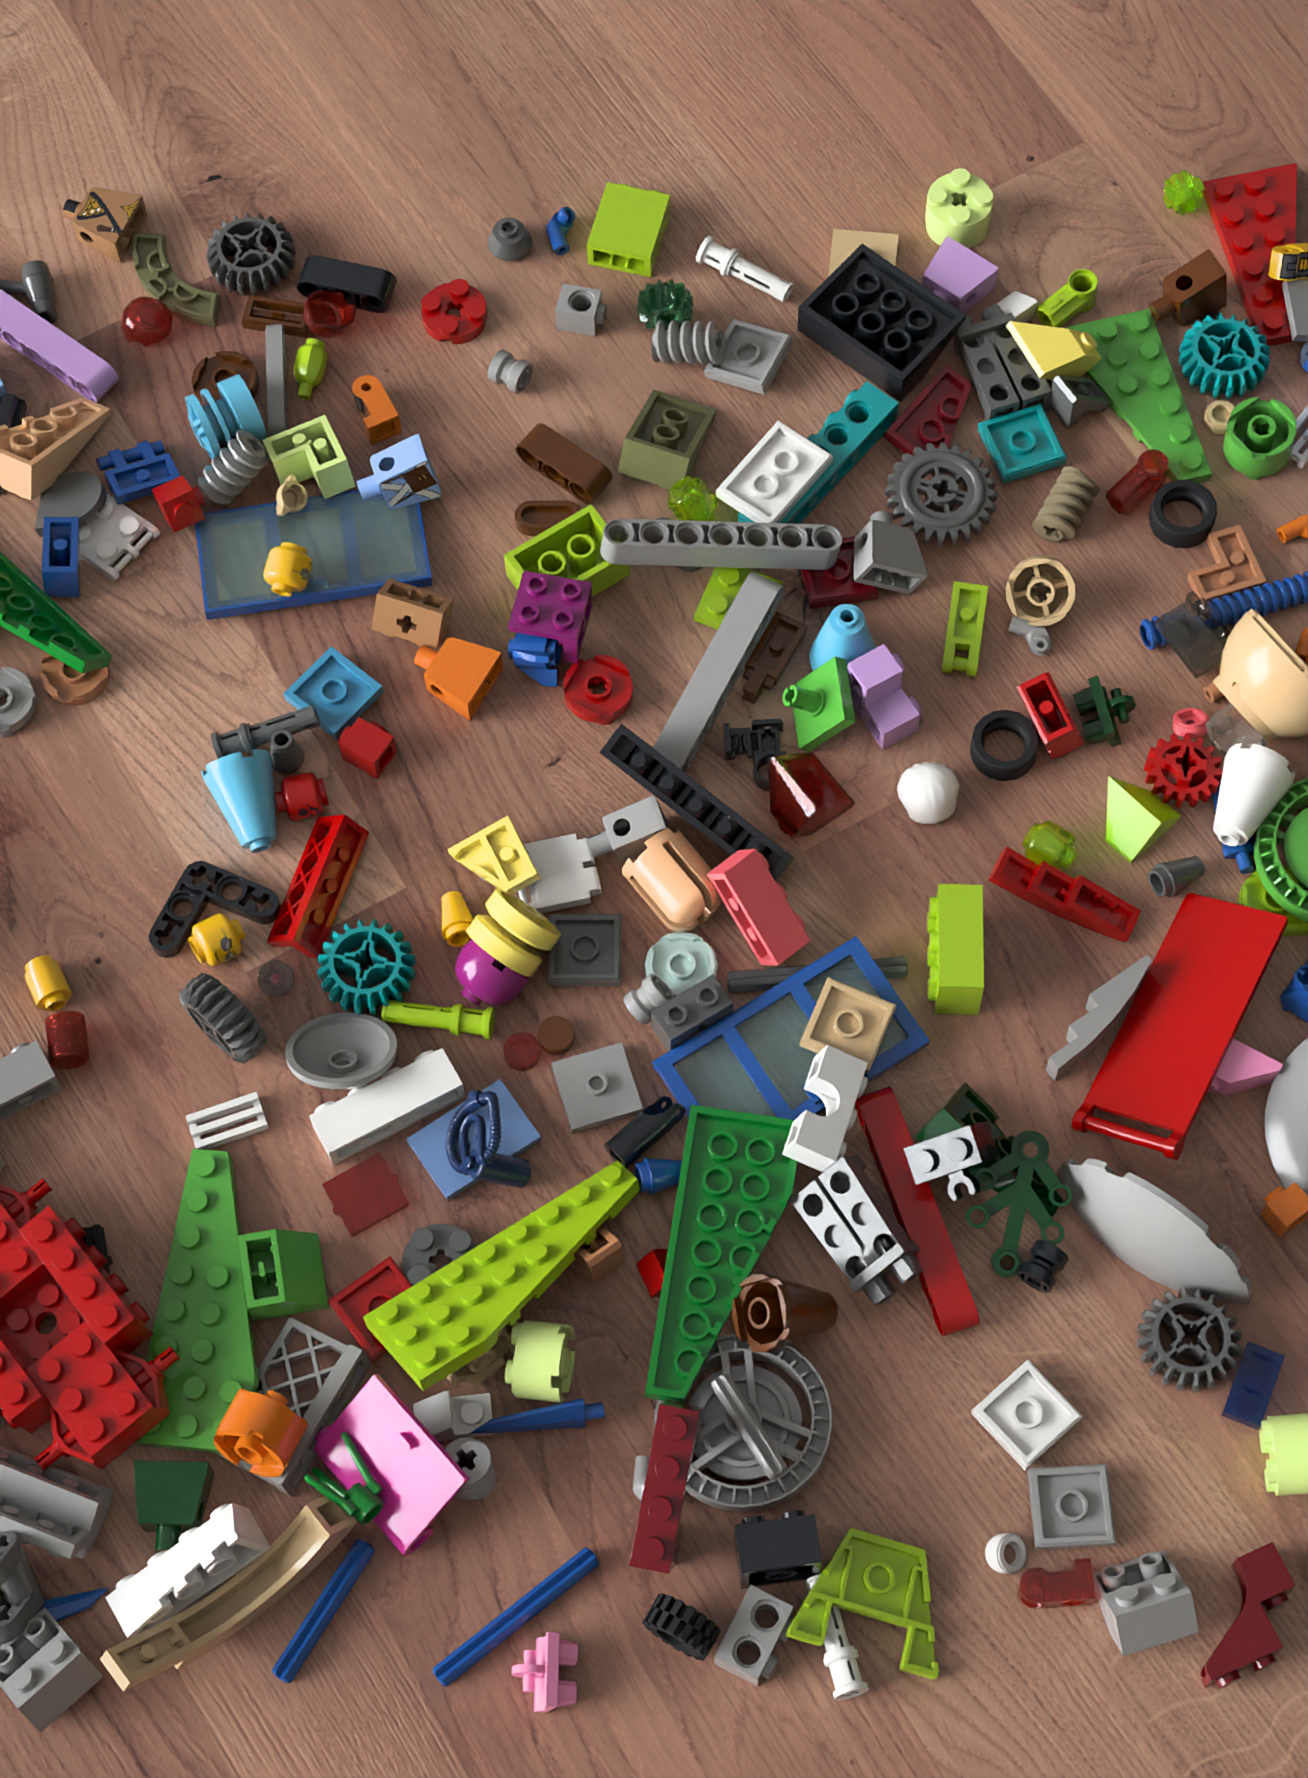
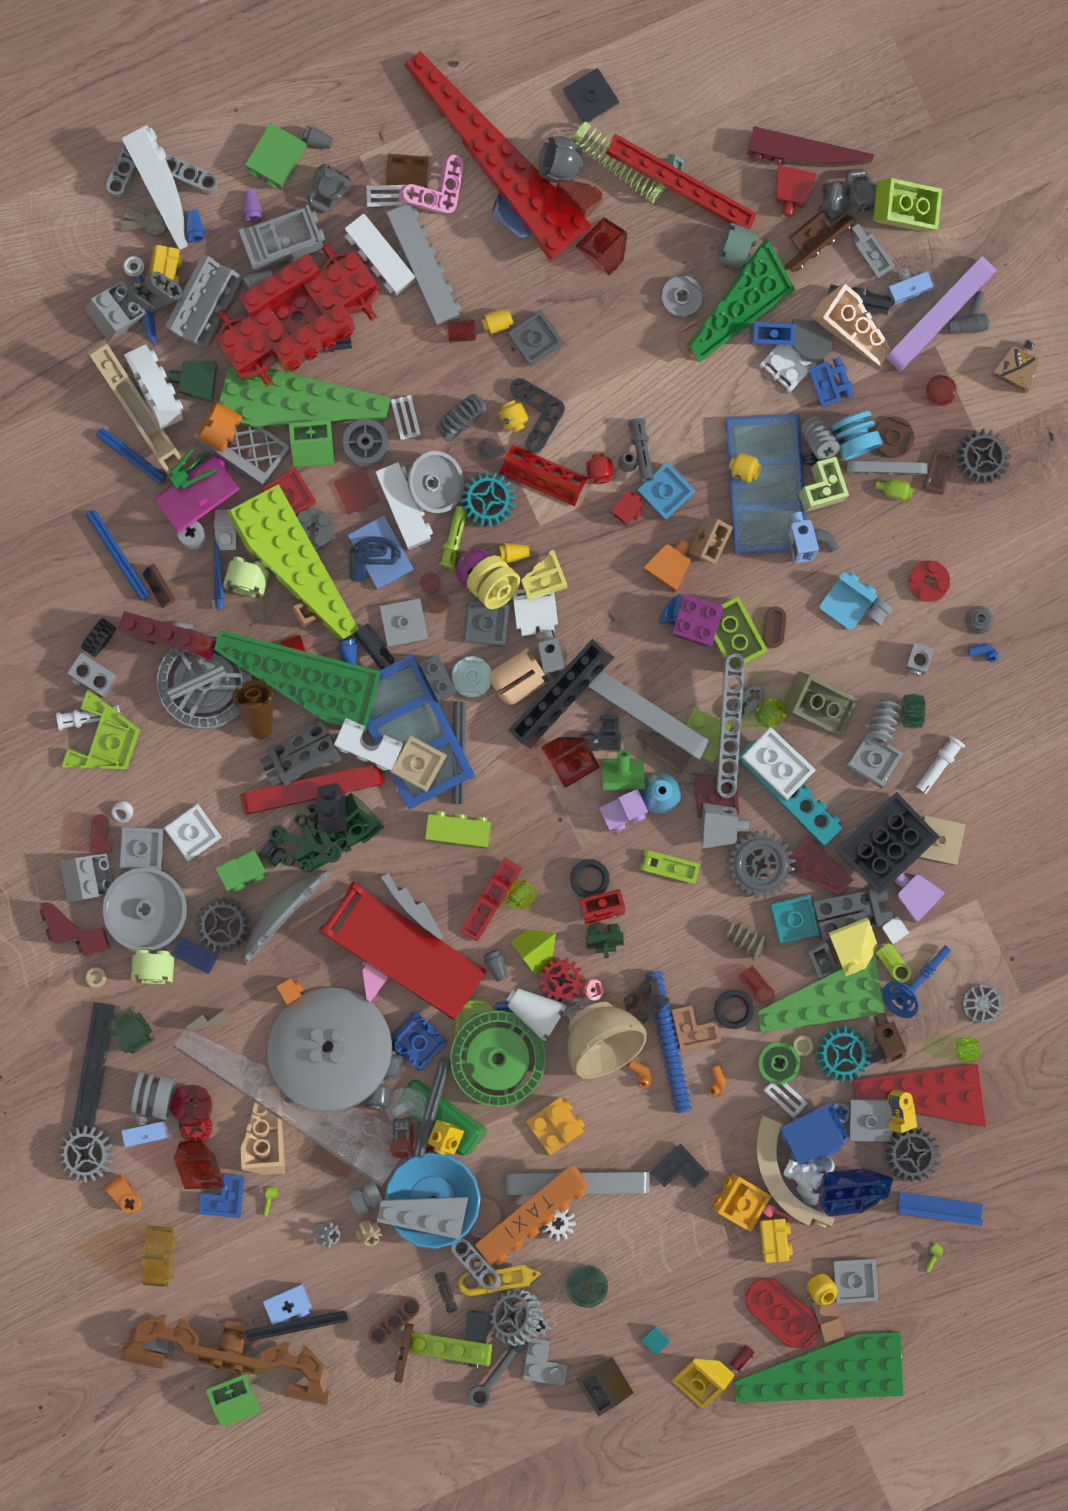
camera: 90 degrees right, 20 degrees up
olive tile [131,232,221,327] -> none
red brick [152,475,206,533] -> none
medium azure cone [201,749,277,853] -> none
tan piece [276,475,307,516] -> none
black beam [296,255,397,313] -> none
clear red hair [303,290,356,339] -> none
orange leg [352,375,402,445] -> none
bright pink hips [512,1632,578,1713] -> none
reddish brown beam [515,423,613,504] -> none
red plate [563,654,633,725] -> none
lime brick [587,182,671,277] -> none
light grey wheel [623,973,674,1025] -> none
coral brick [707,849,810,965] -> none
black brick [734,1510,822,1589] -> none
white hair [897,761,959,824] -> none
yellowish green brick [925,168,993,248] -> none
tan cylinder [1006,555,1076,626] -> none
light grey arm [1008,614,1052,656] -> none
none -> light grey dish [103,868,187,951]
none -> reddish brown slope [142,563,176,608]
none -> bright green brick [216,850,267,893]
none -> dark grey wheel [343,419,389,467]
none -> dark grey plate [507,310,564,367]
none -> black bush [801,452,820,465]
none -> medium azure bracket [819,572,877,630]
none -> blue dish [882,945,951,1018]
none -> light grey wheel [962,984,1002,1023]

